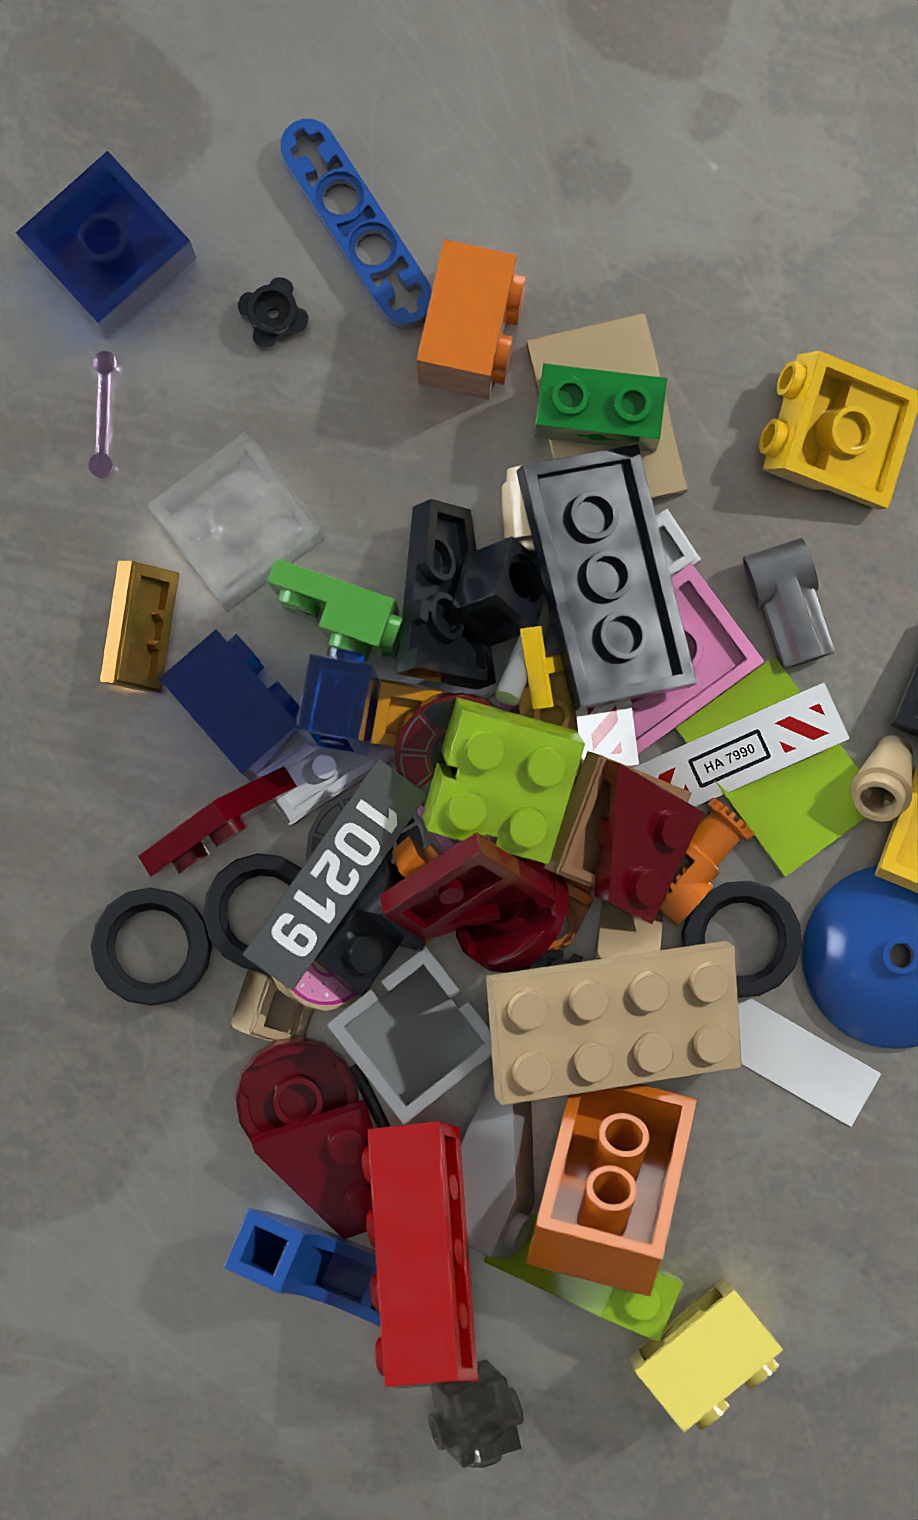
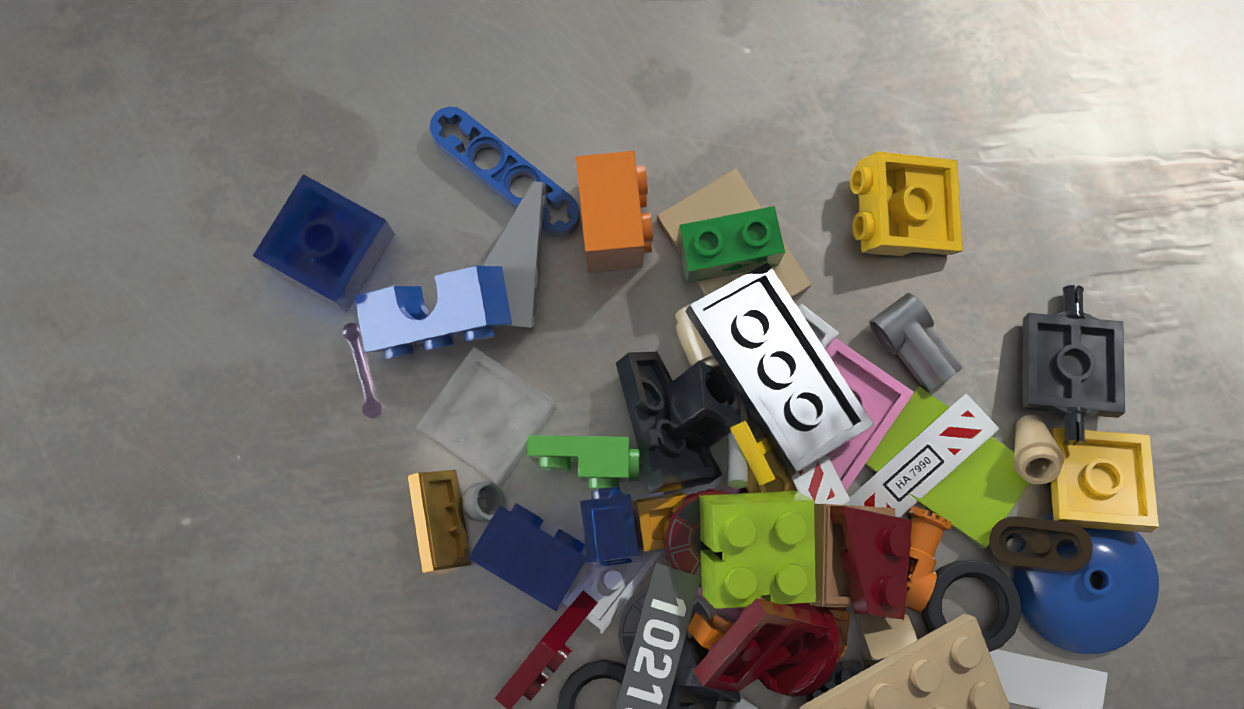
camera: 20 degrees left, 5 degrees down
black plate [238,277,309,348] -> none
none -> arch [355,265,512,359]
none -> light grey hinge [462,481,504,522]
none -> light grey slope [482,181,546,328]
none -> dark brown plate [989,516,1093,576]

